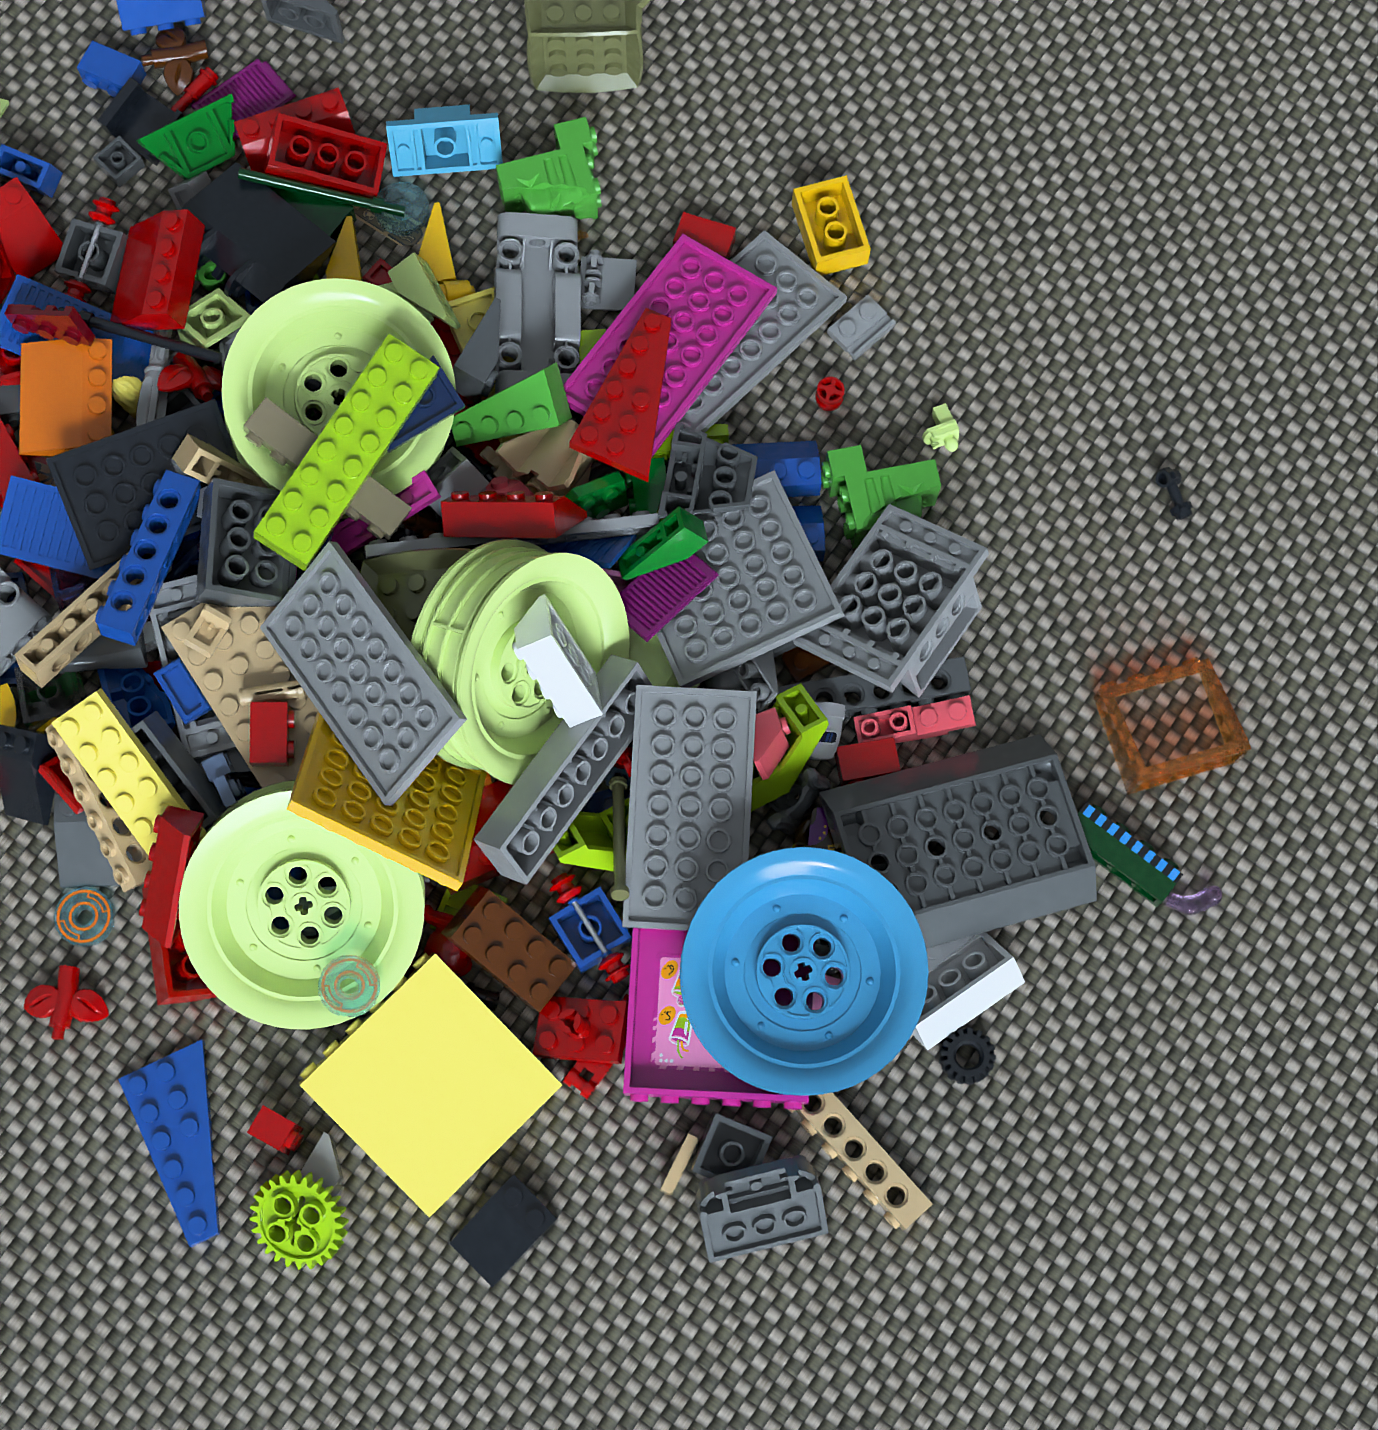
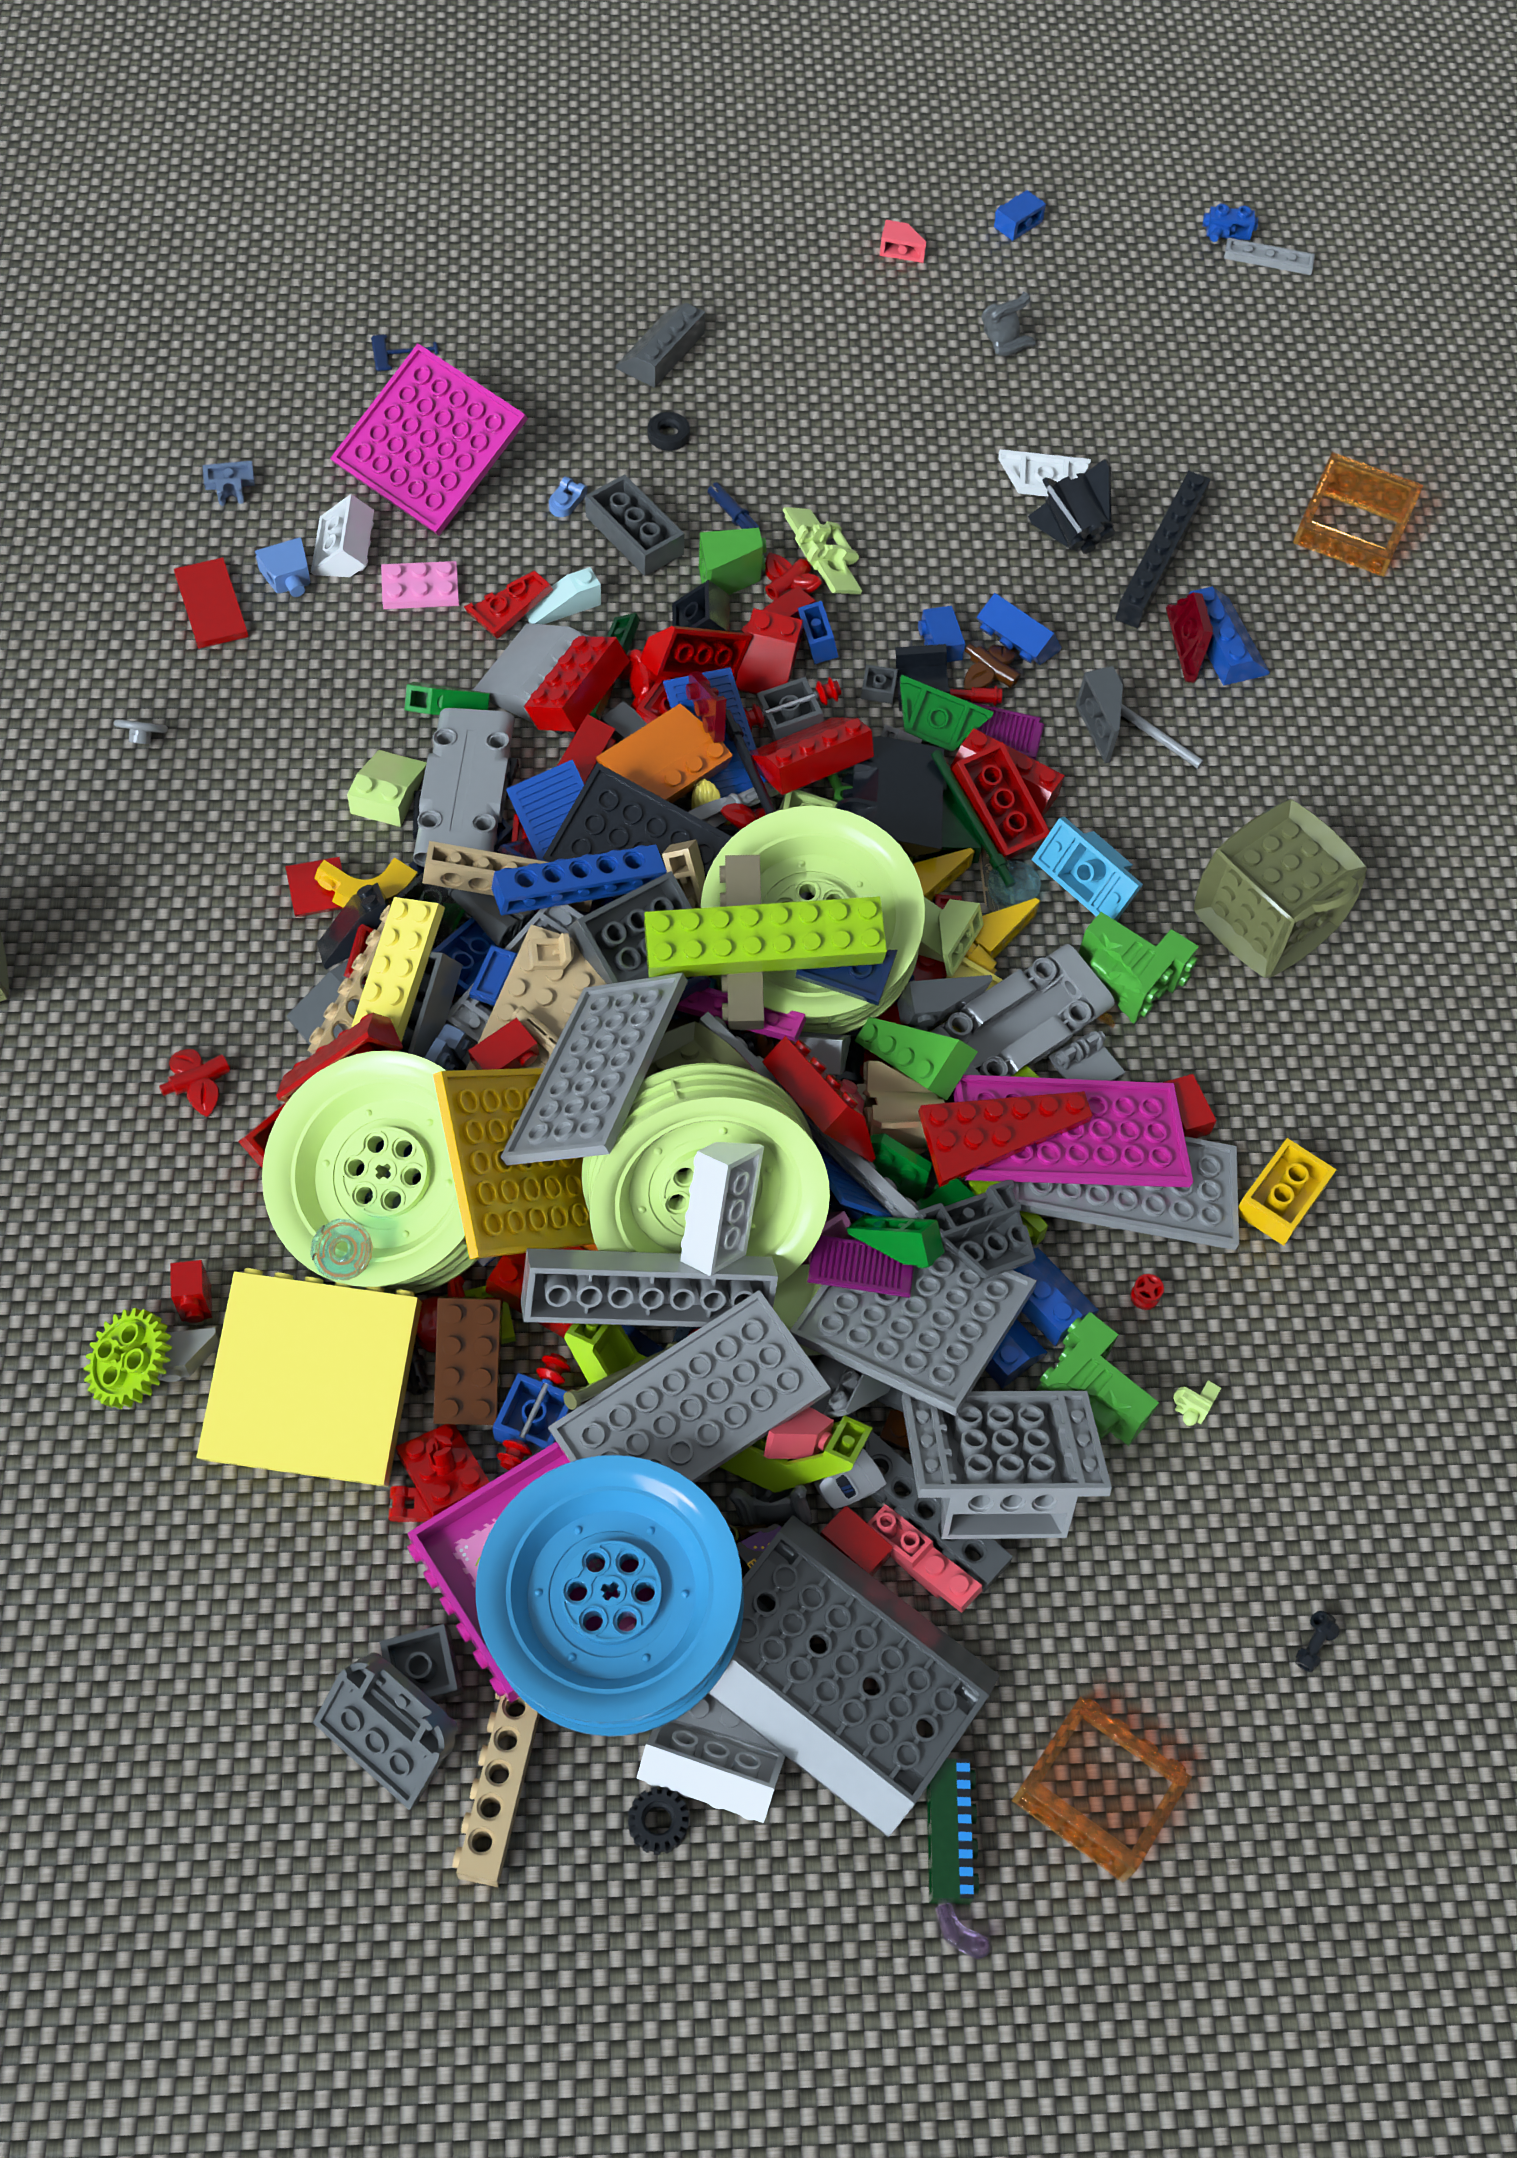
camera: 50 degrees right, 15 degrees down
clear light blue tile [53,887,115,947] -> none
blue wing [118,1039,220,1247] -> none
black slope [450,1175,559,1288] -> none
tan tile [660,1133,698,1195] -> none
light grey plate [827,294,896,361] -> none

